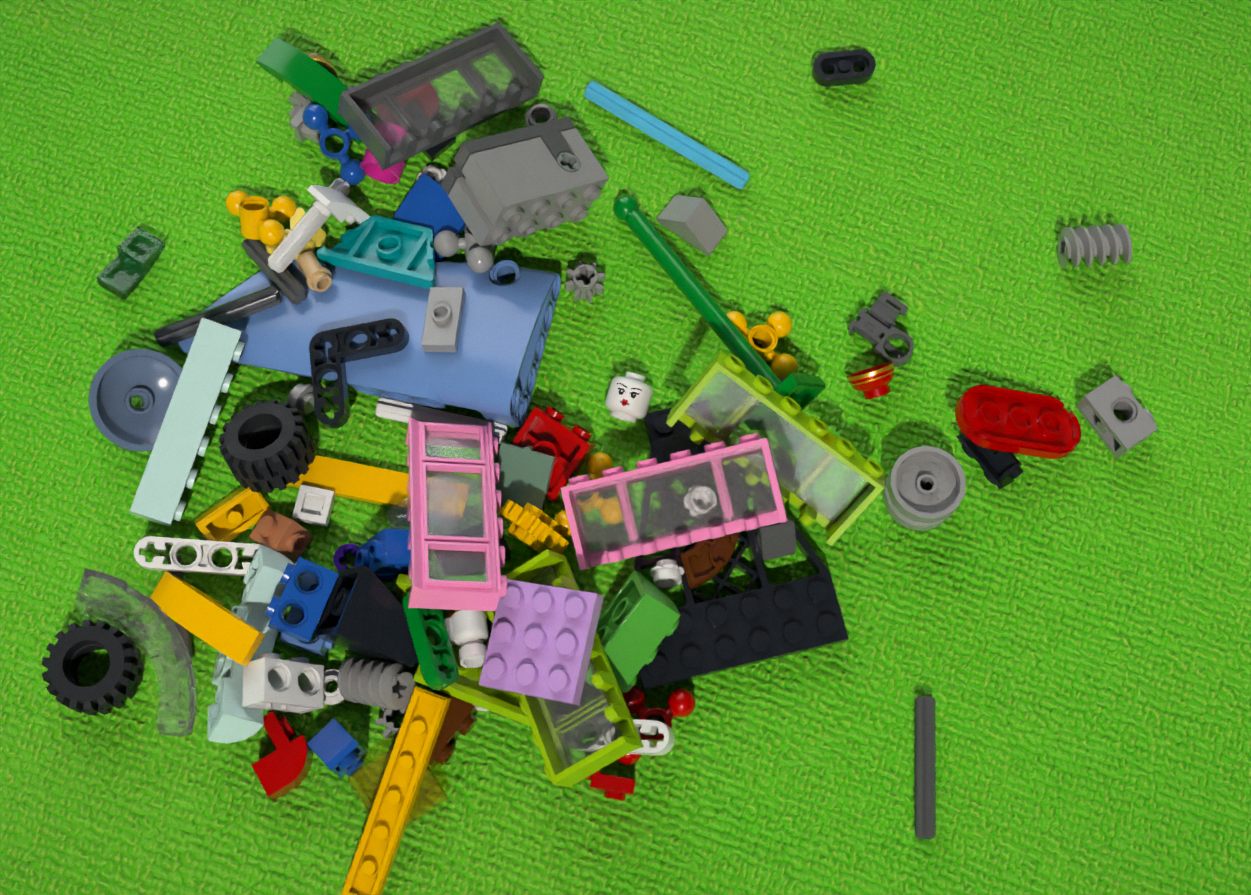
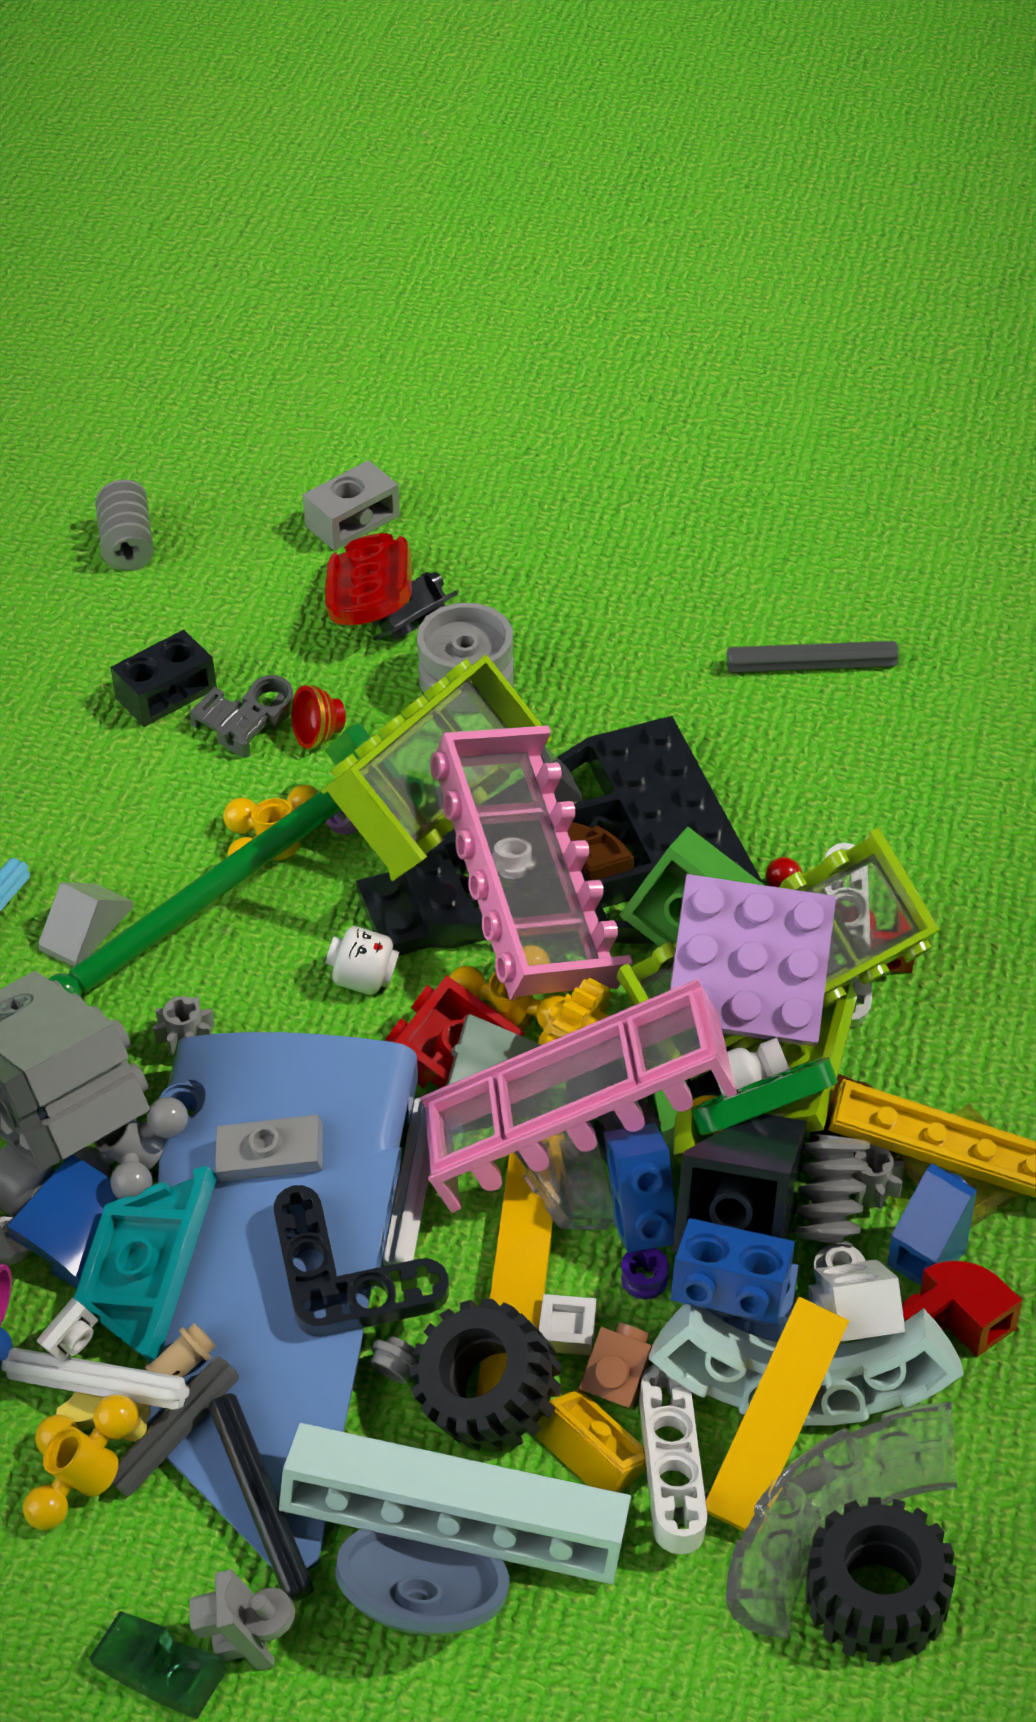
camera: 90 degrees left, 25 degrees down
white plate [650,559,685,588] -> none
none -> black brick [110,629,217,727]
none -> light grey hips [190,1569,295,1671]

